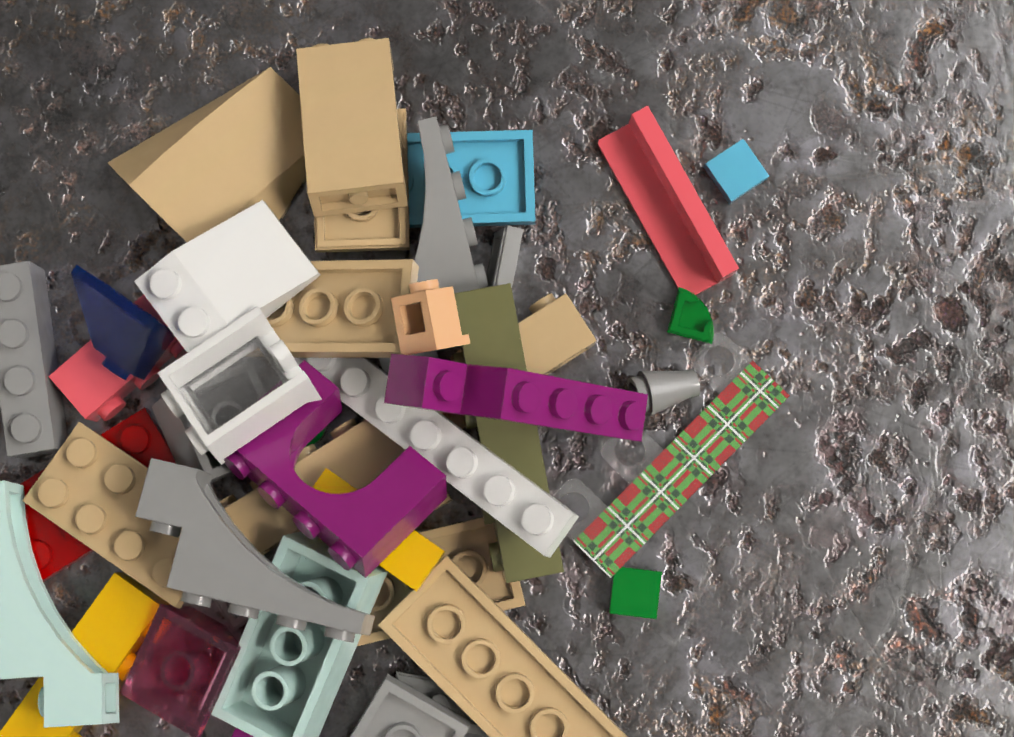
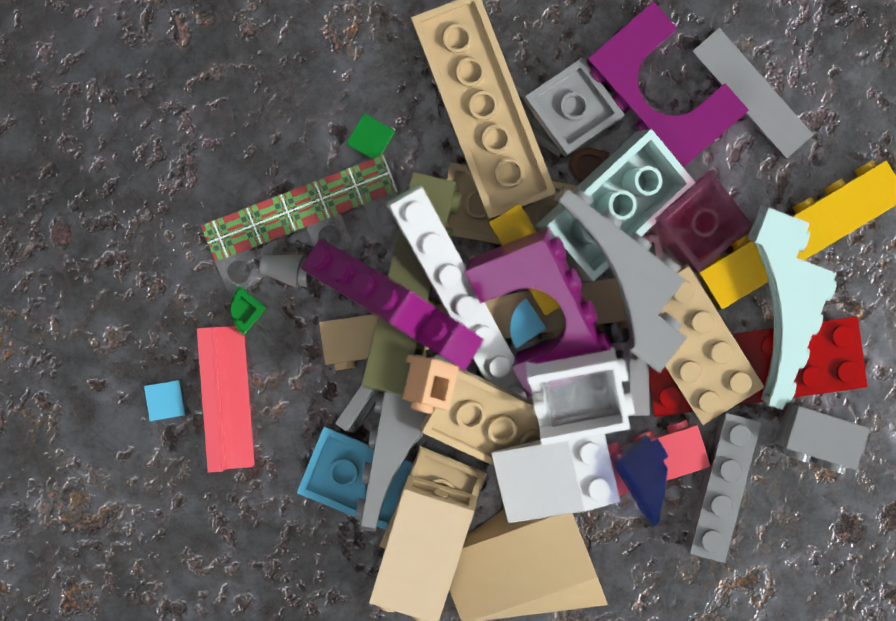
camera: 150 degrees left, 5 degrees up
none -> medium azure tile [510,298,546,349]
none -> reddish brown tile [569,147,610,183]

